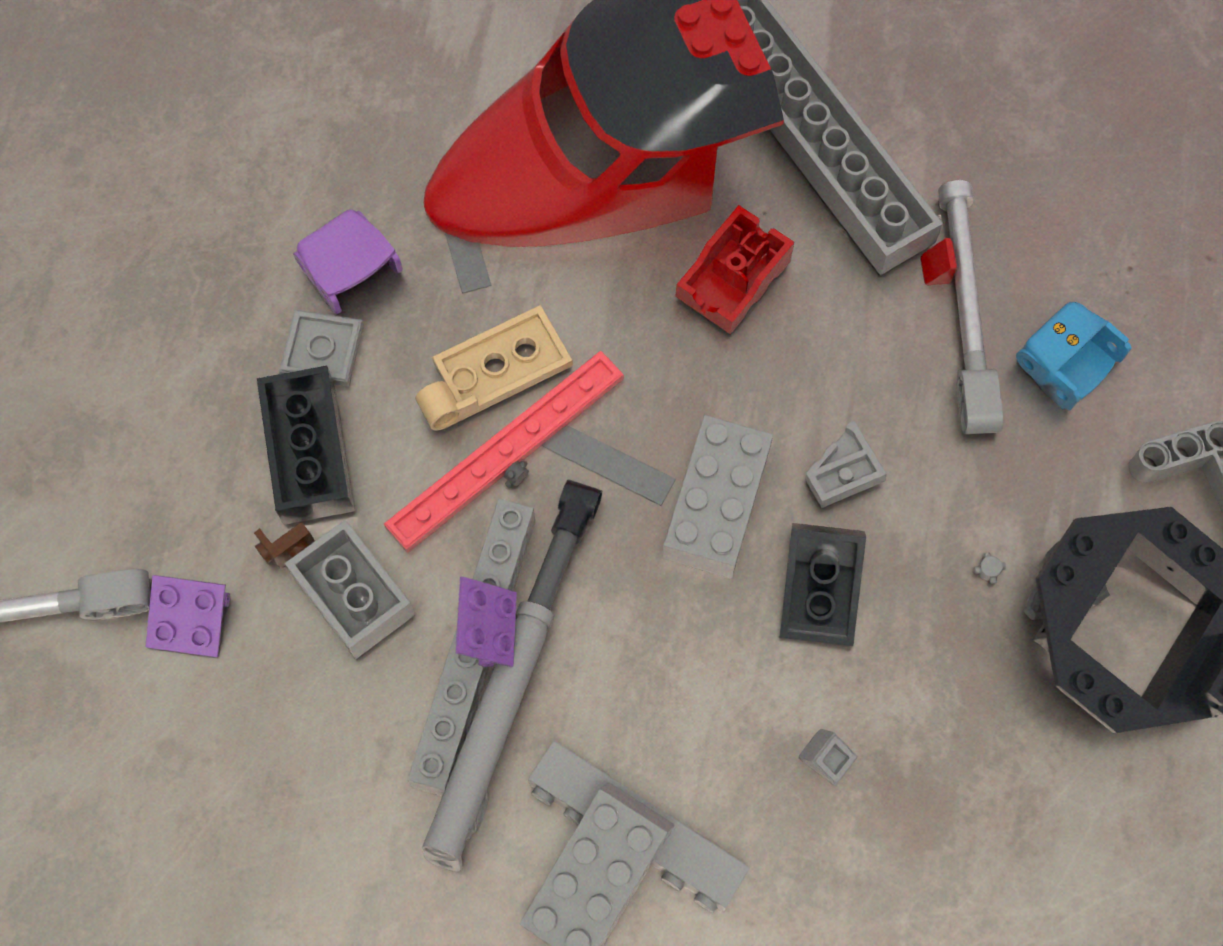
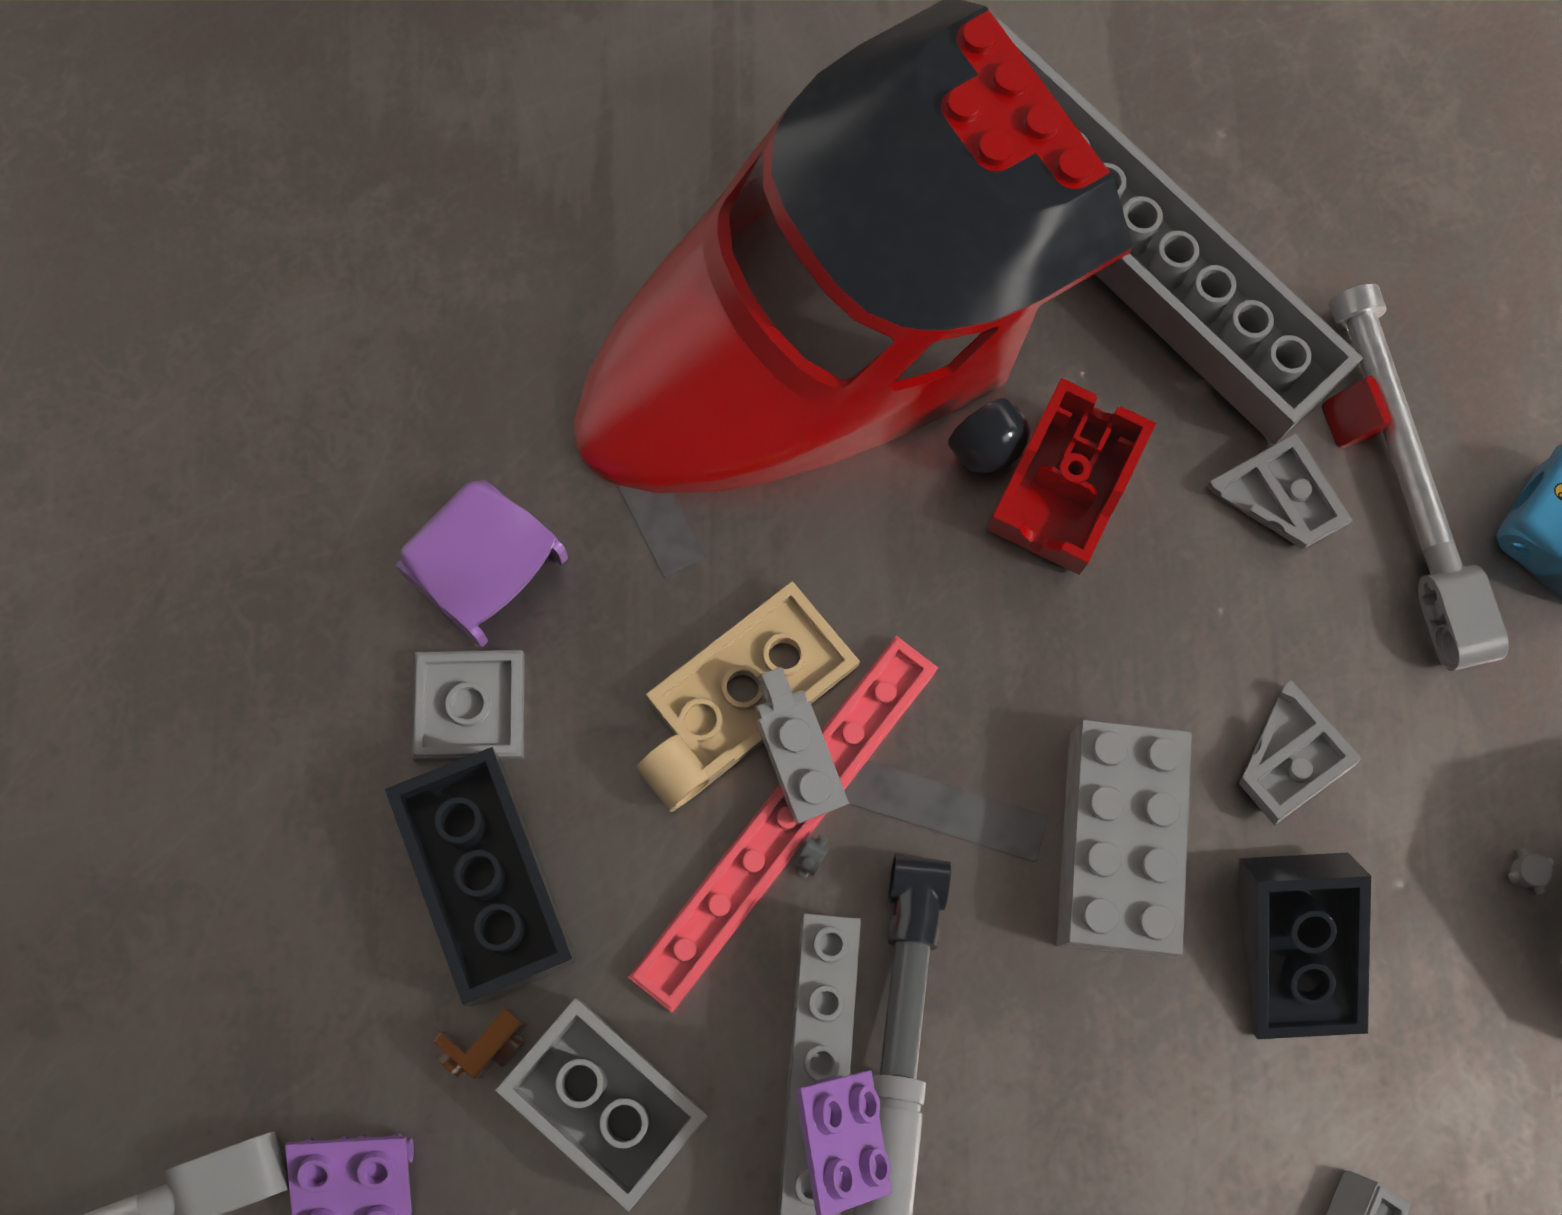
camera: 20 degrees left, 5 degrees up
none -> light grey hinge [756,667,849,824]
none -> black hair [948,398,1030,473]
none -> light grey wing [1207,433,1352,549]

